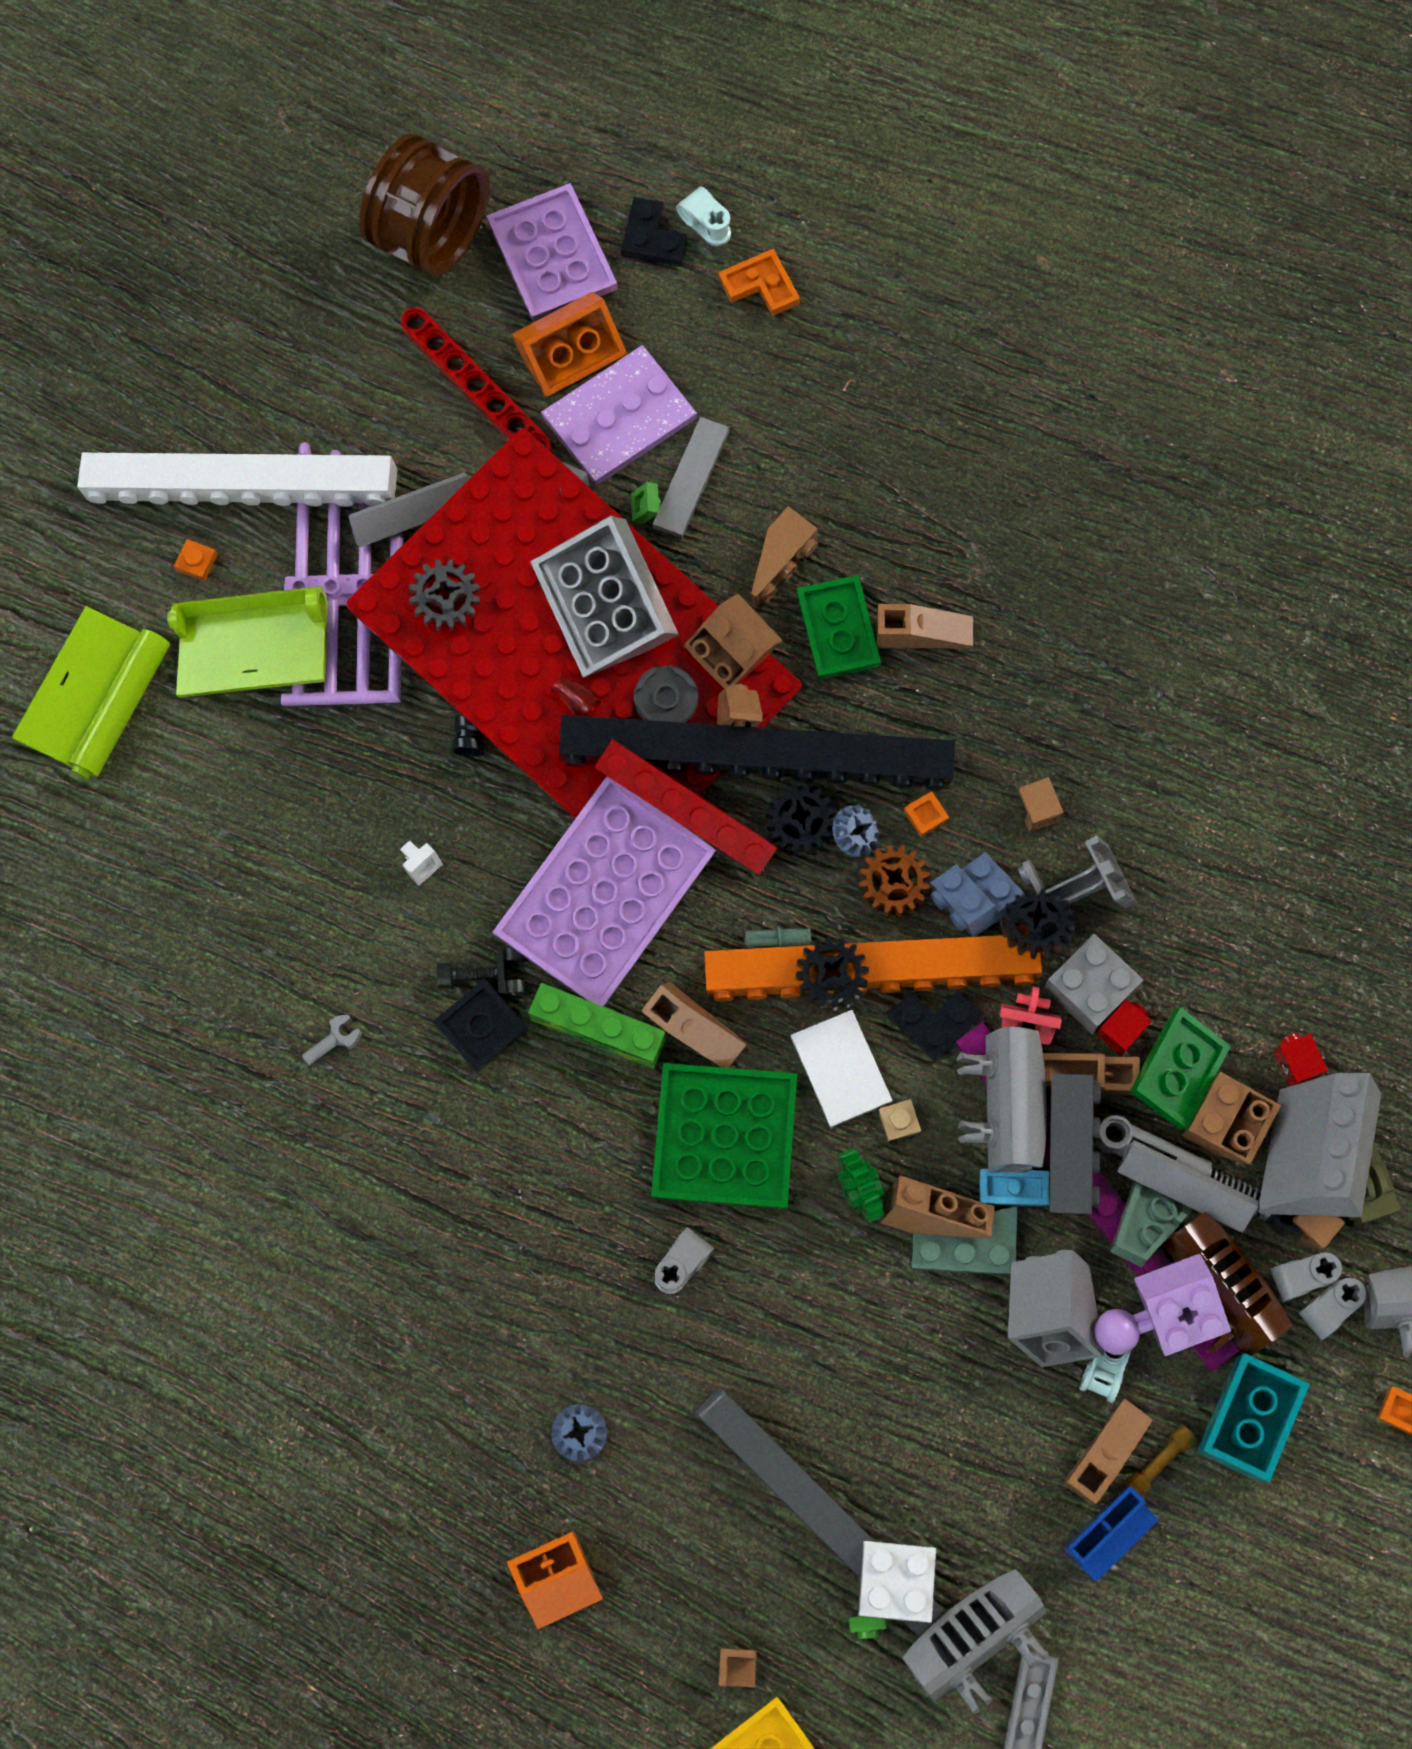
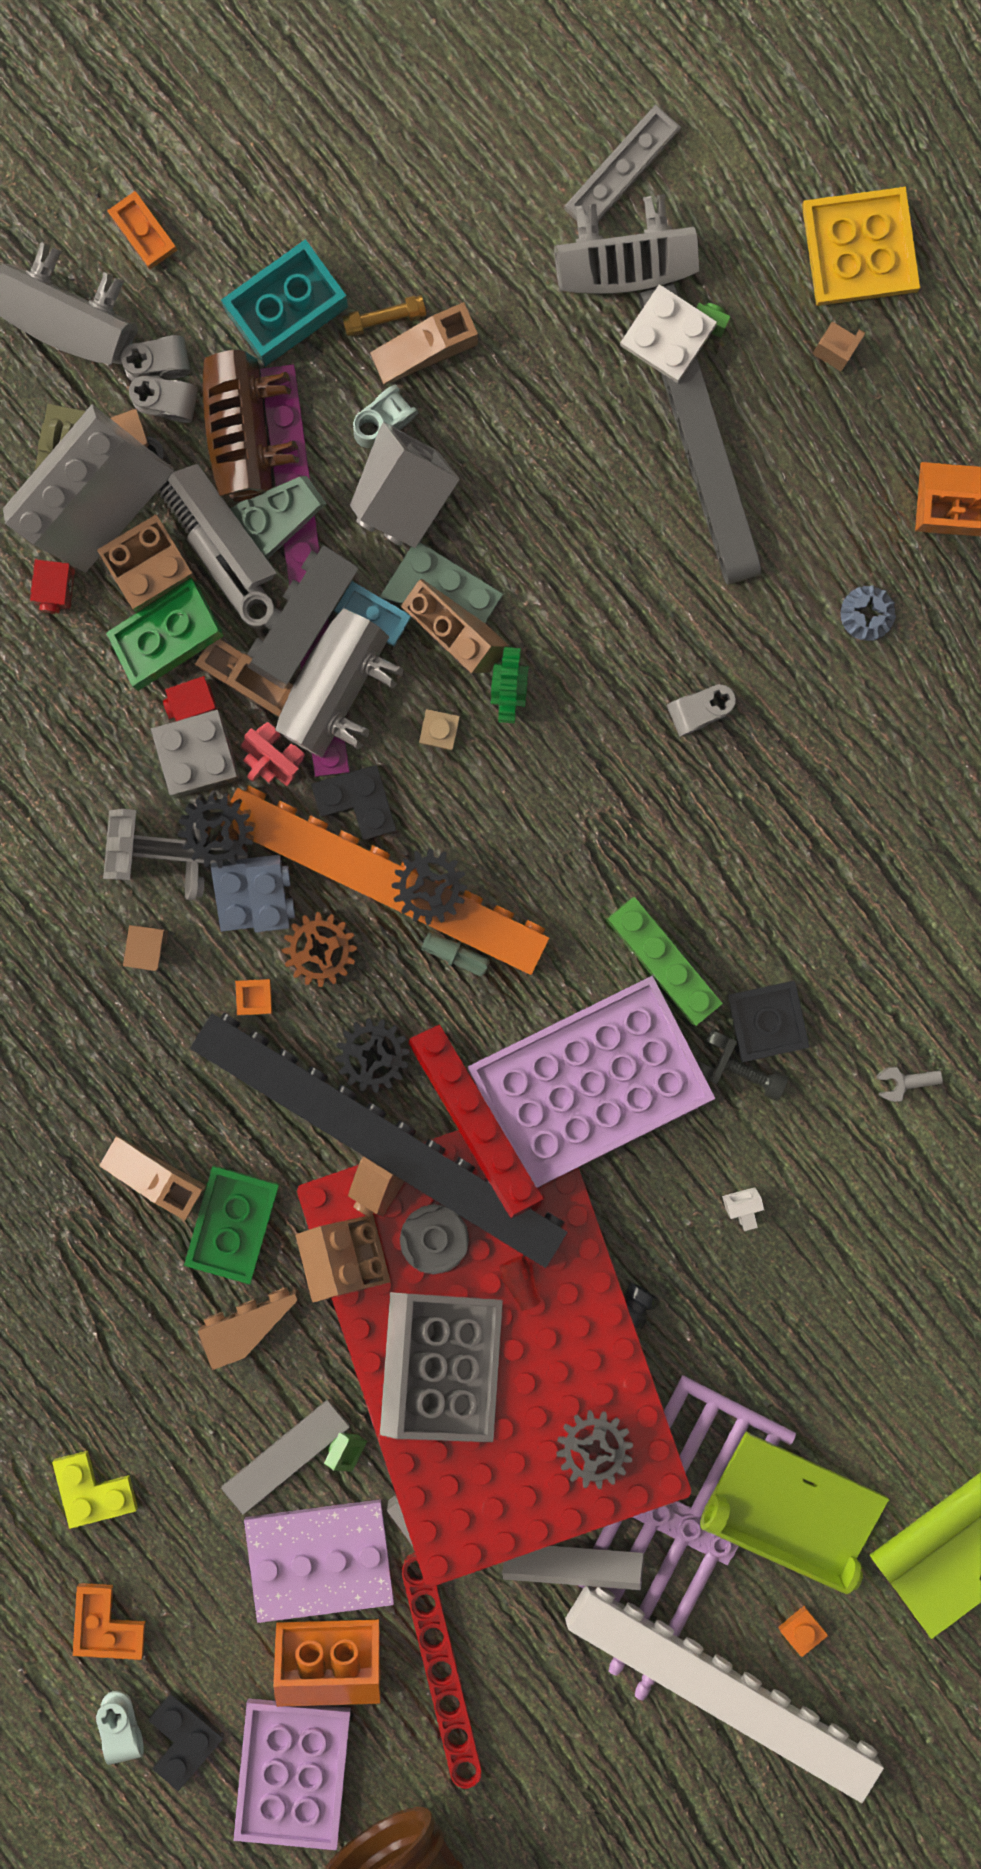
camera: 155 degrees left, 15 degrees up
medium nougat slope [641,982,747,1068] -> none
green plate [651,1063,798,1210] -> none
white tile [790,1010,893,1129] -> none
sand blue gear [833,804,881,857] -> none
blue piece [1062,1485,1159,1582] -> none
lavender brick [1094,1254,1231,1356] -> none
none -> neon yellow plate [52,1450,138,1529]

